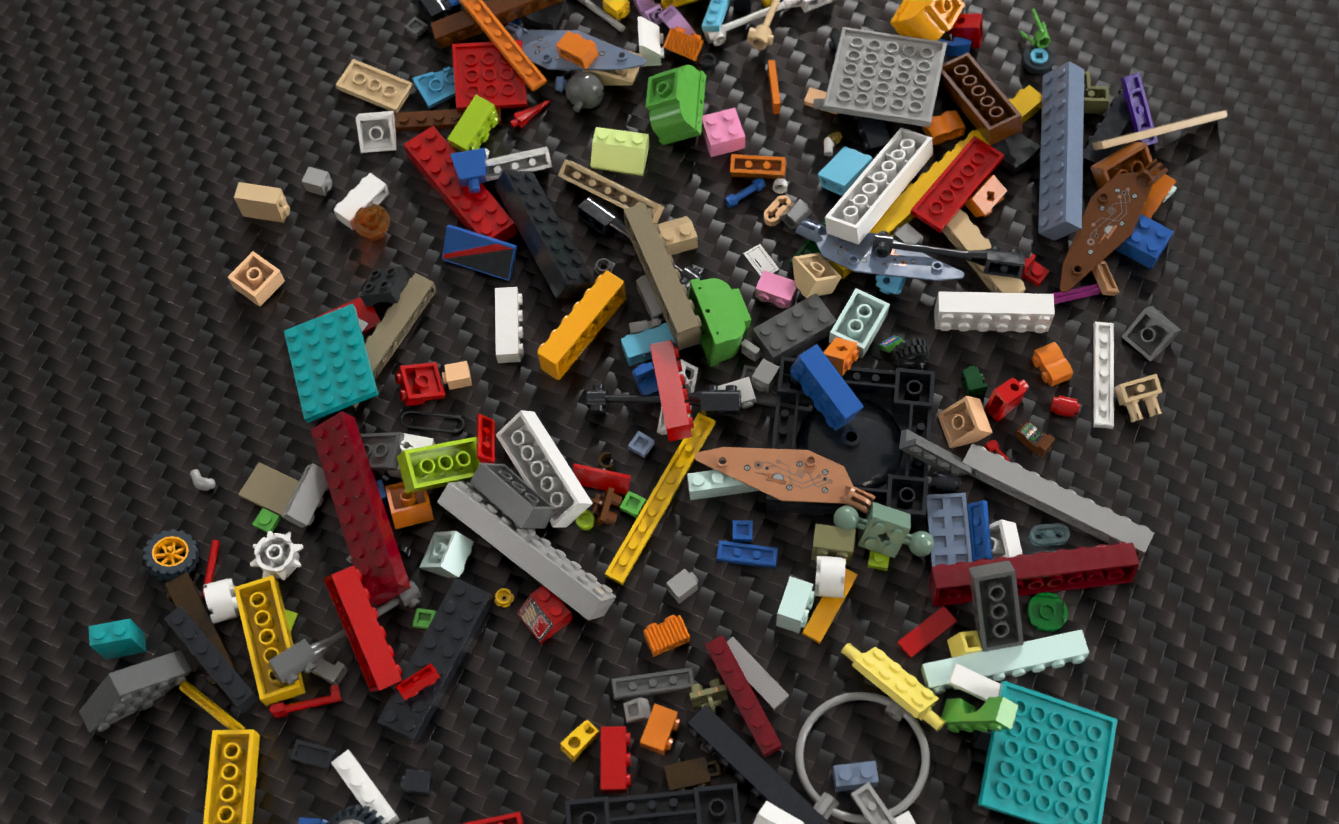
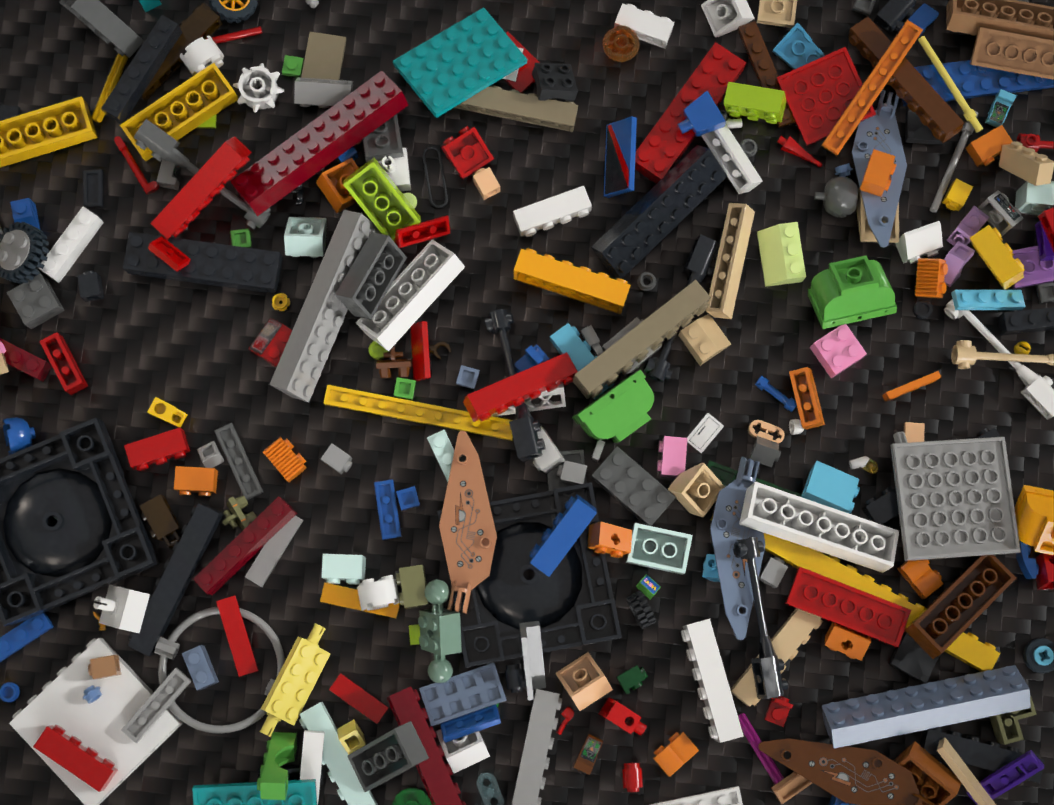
camera: 65 degrees right, 15 degrees up
none -> red tile [216,595,258,677]
none -> dark grey plate [739,139,757,157]

